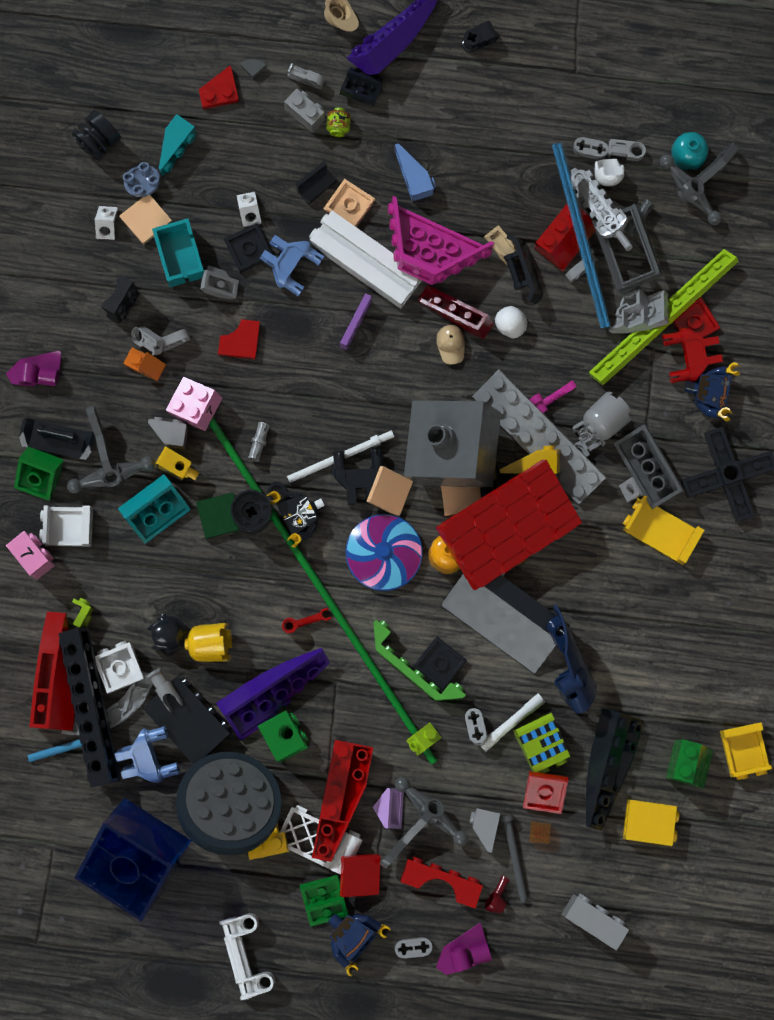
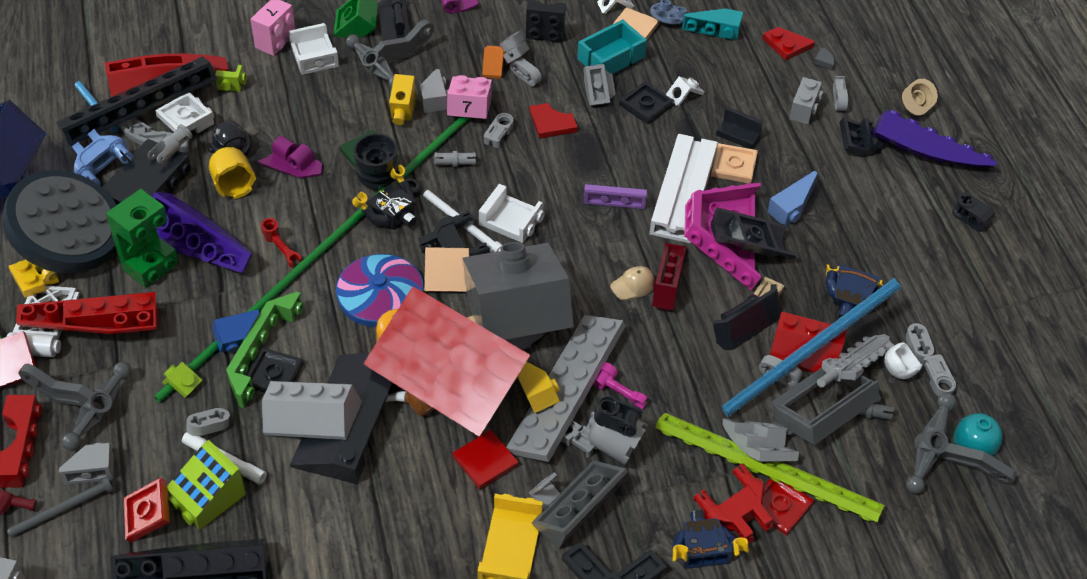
camera: 70 degrees right, 30 degrees down
teal slope [118,474,191,544] -> none
medium blue connector [259,235,324,296] -> none
lime head [326,108,351,137] -> none
lavender slope [373,788,404,829] -> none
white hair [495,306,527,338] -> none
clear orange plate [529,822,551,844] -> none
dark blue panel [547,604,597,714] -> none
none -> blue slope [212,309,259,353]
none -> magenta panel [258,136,322,178]
none -> light grey slope [262,381,362,440]
none -> red tile [452,430,518,490]
none -> white panel [479,184,545,243]
none -> light grey piece [484,113,513,148]
none -> light grey beam [500,30,526,52]
none -> black piece [594,396,643,436]
none -> black piece [711,207,796,259]
none -> dark blue torso [826,264,884,317]

